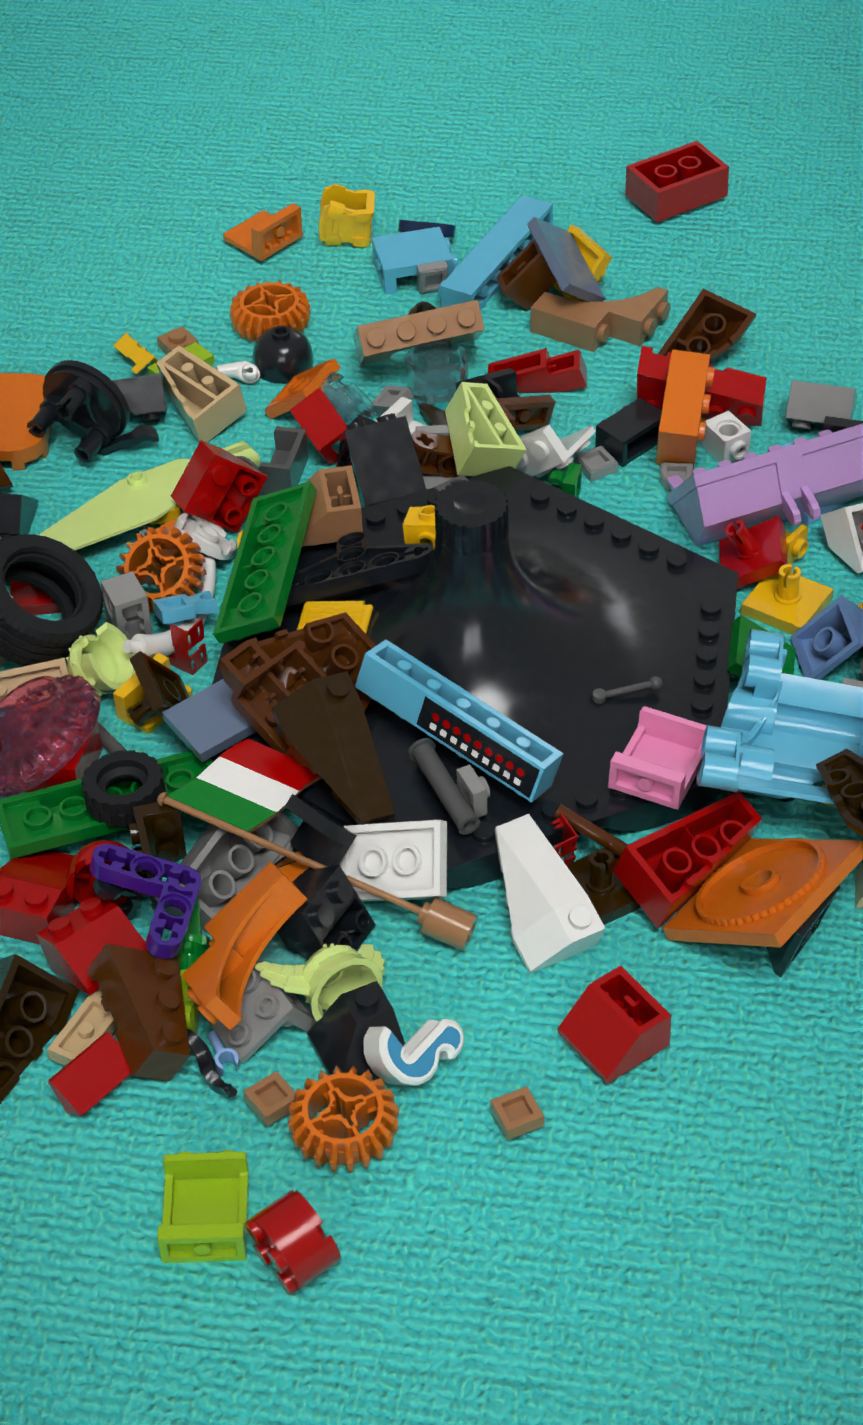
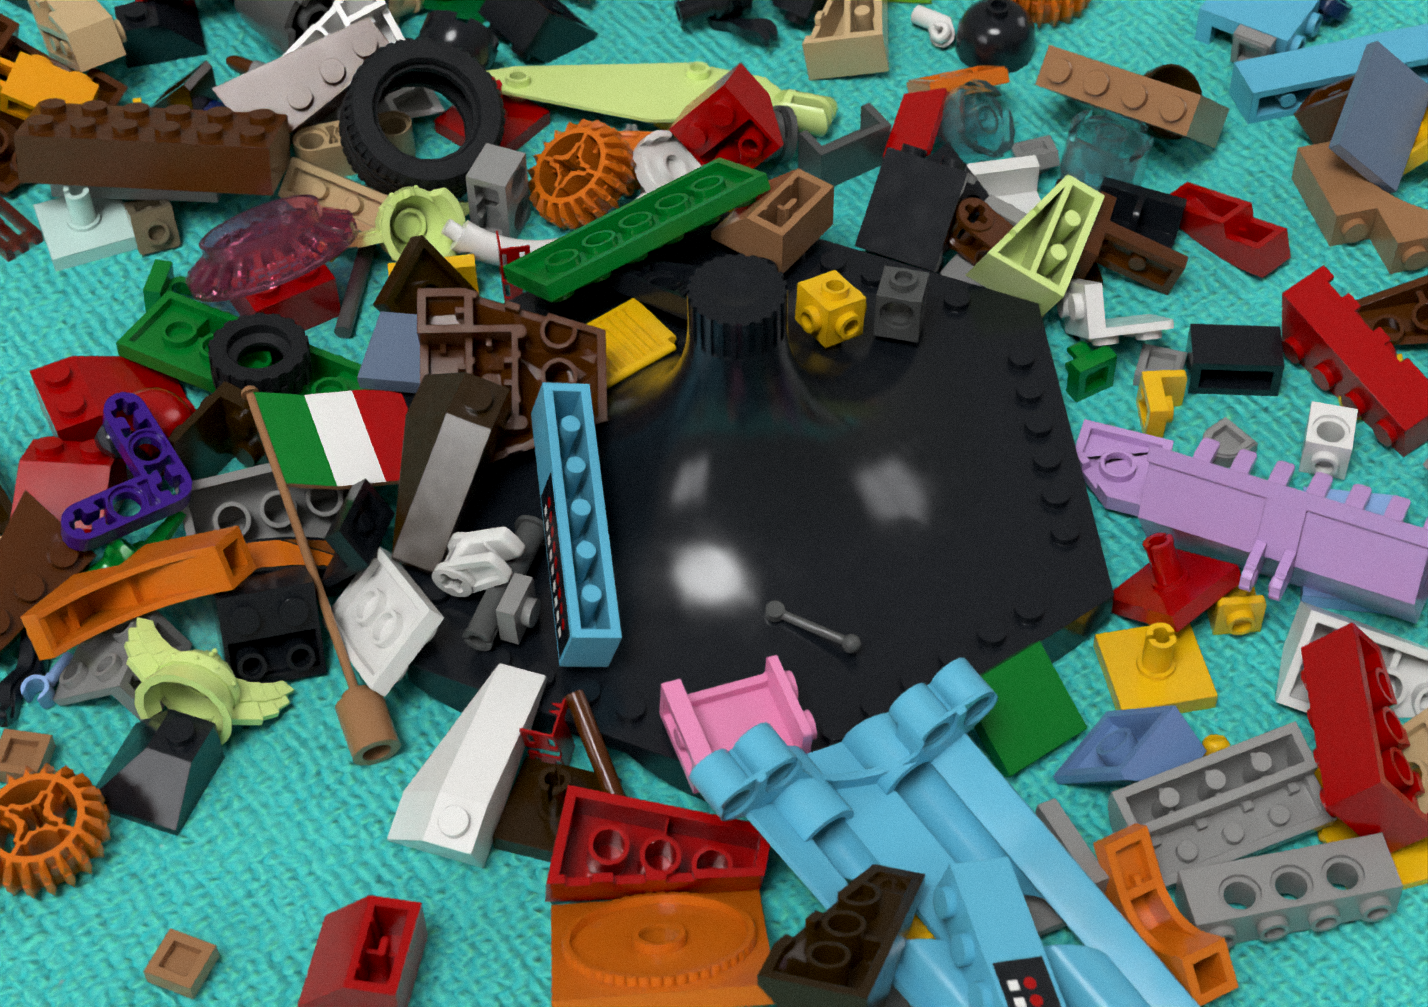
camera: 45 degrees right, 5 degrees up
medium azure plate [153,591,218,626] -> none
white animal [364,1019,464,1086] -> none
orange wedge [656,350,715,469] -> none
none -> white piece [432,527,526,597]
none -> lavender plate [1075,419,1174,516]
none -> yellow bracket [1136,370,1187,438]

